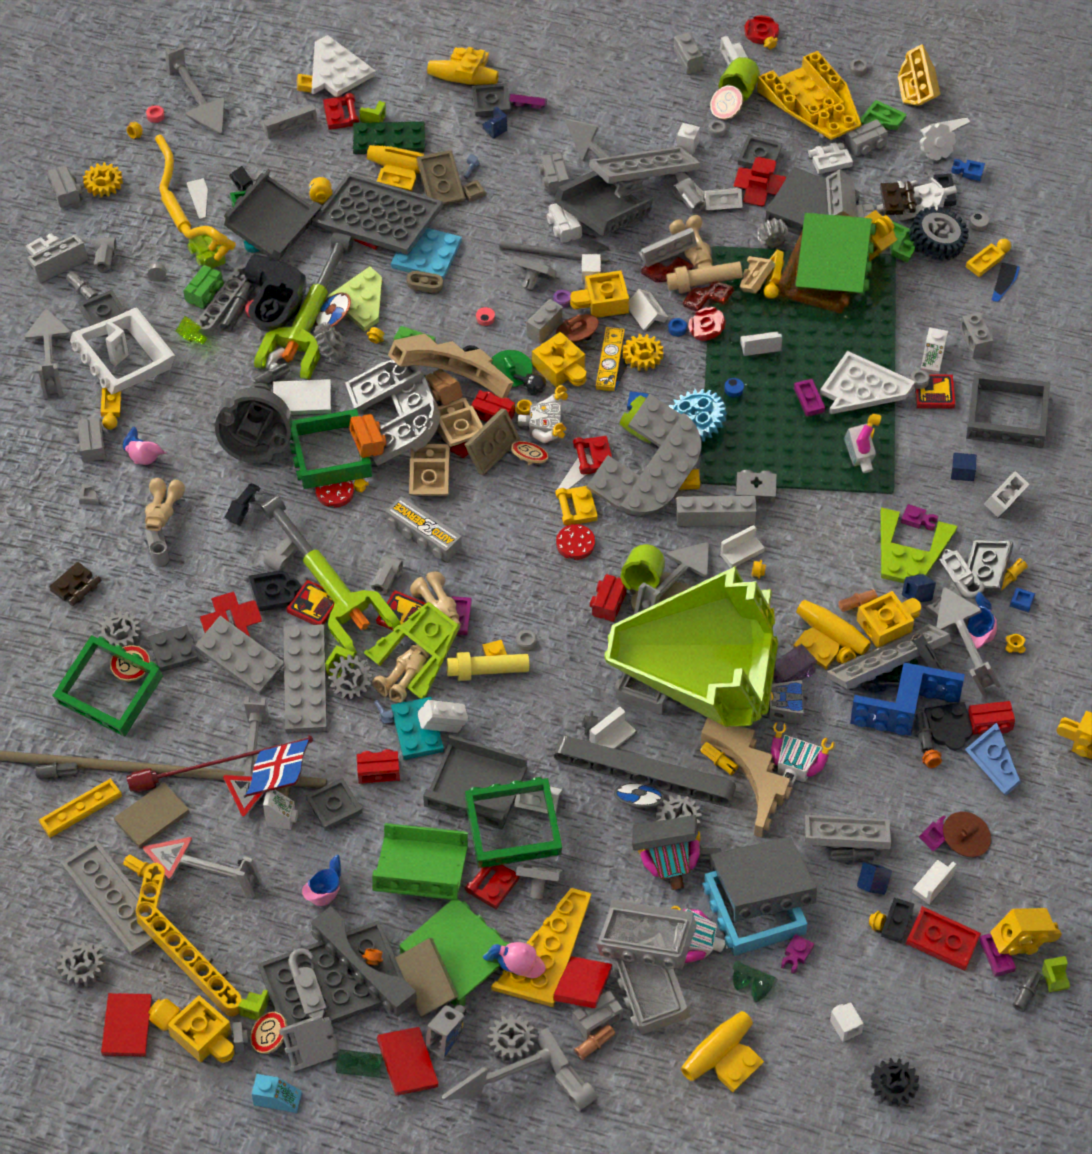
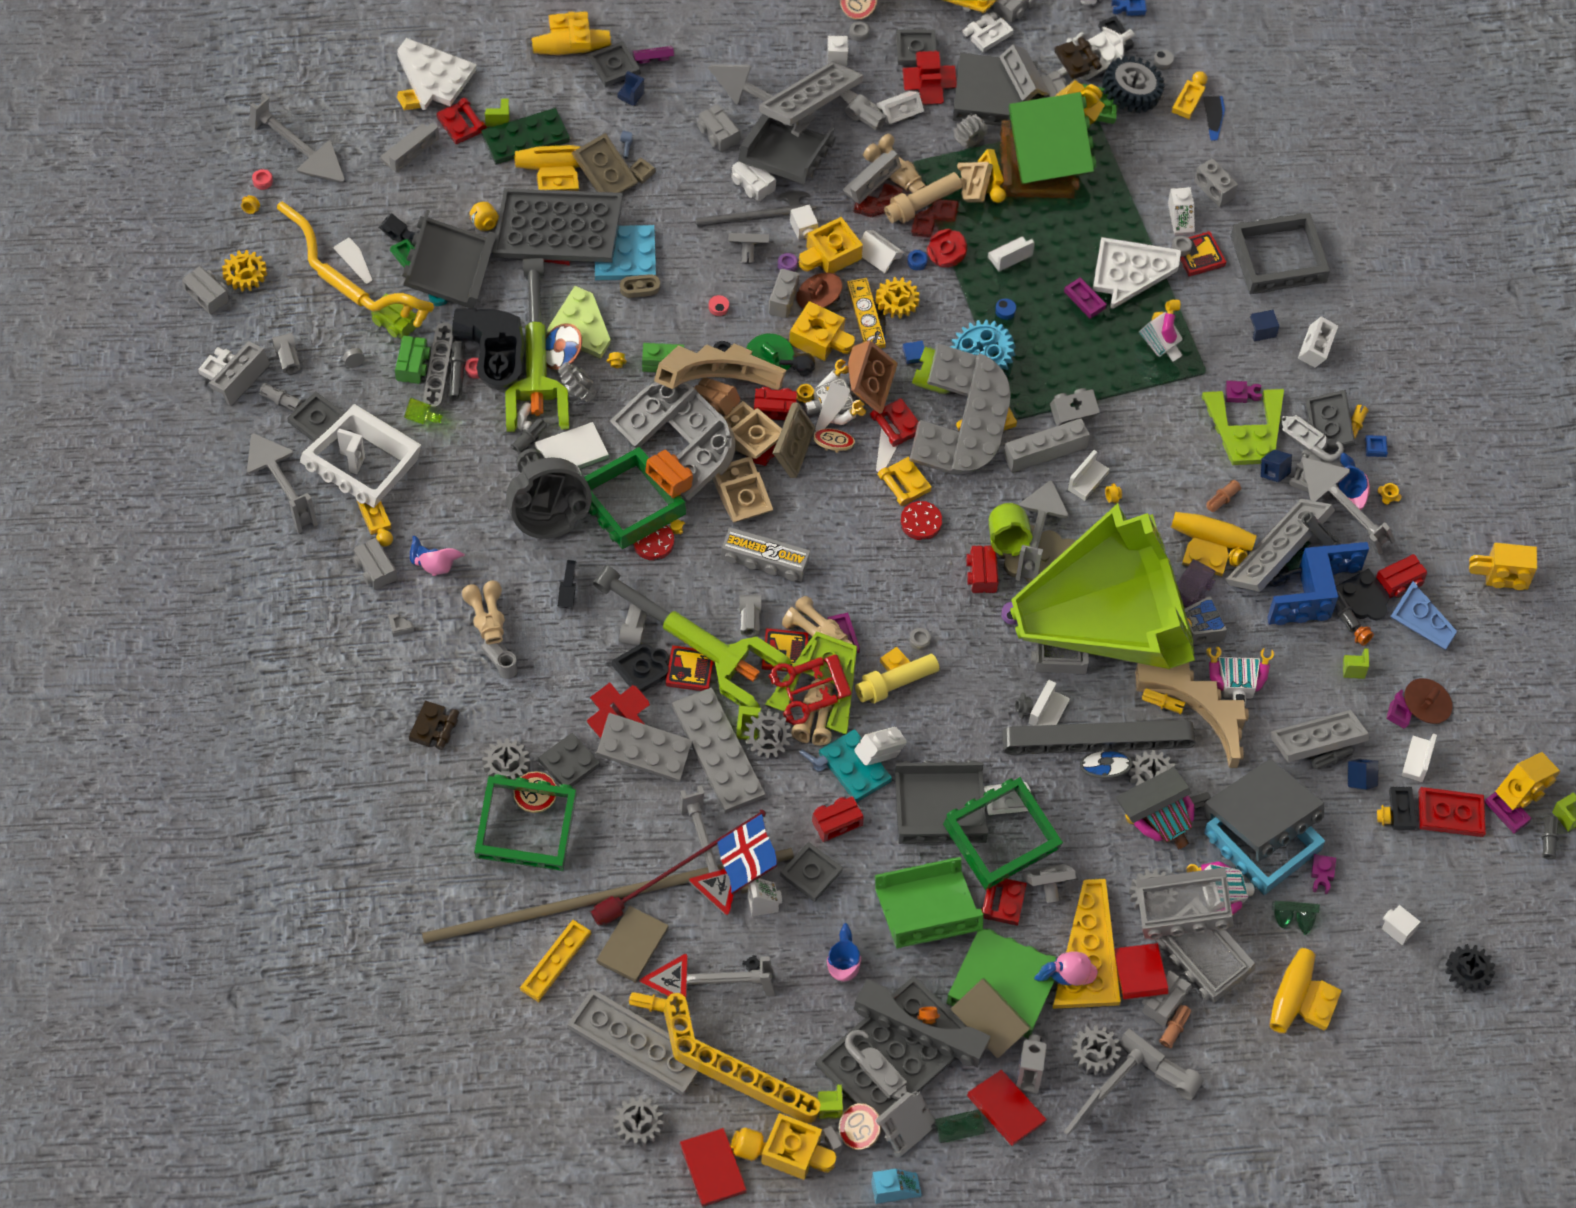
camera: 25 degrees left, 5 degrees up
dark grey axle [36,762,78,779] -> none
yellow brick [857,591,921,648] -> none
none -> red piece [769,654,852,725]
none -> white sticker [815,382,850,431]
none -> nougat slope [848,340,898,414]
none -> lime panel [1343,648,1369,679]

